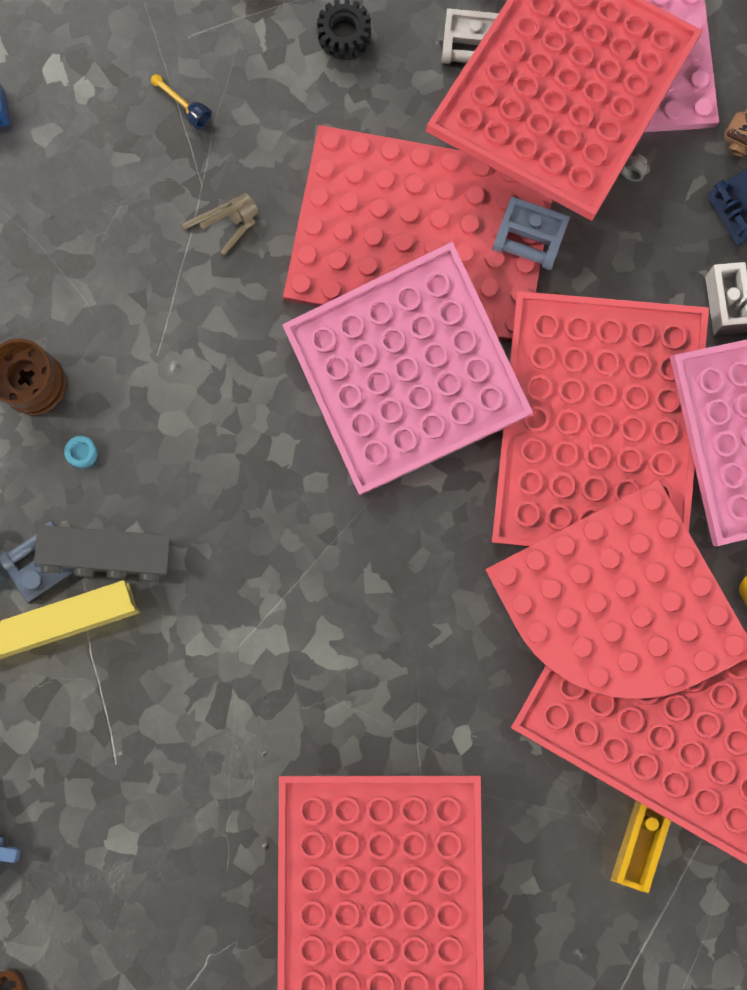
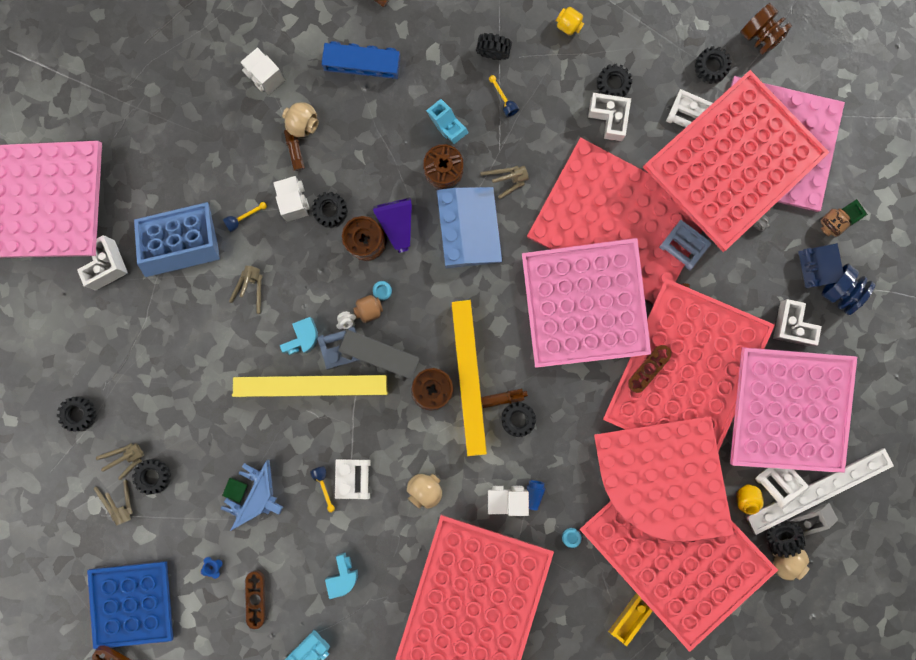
camera: 20 degrees right, 5 degrees up
none -> hinge [310,466,335,512]
none -> medium azure brick [325,553,358,599]
none -> white plate [335,459,371,499]
none -> white plate [336,311,356,329]
none -> medium nougat head [353,295,383,323]
none -> dark purple slope [373,198,412,253]
none -> tan plant [407,474,442,509]
none -> reddish brown wheel [411,368,453,411]
none -> reddish brown wheel [423,144,463,190]
none -> medium azure brick [426,99,469,144]
none -> medium blue slope [437,187,502,269]
none -> yellow tile [452,300,487,456]
none -> black tyre [476,33,512,60]
none -> reddish brown piece [481,389,528,408]
none -> white brick [488,486,529,516]
none -> black tyre [501,402,536,437]
none -> blue cone [527,480,546,510]
none -> medium azure tile [562,528,582,548]
none -> white brick [588,93,631,141]
none -> reddish brown beam [628,345,671,393]

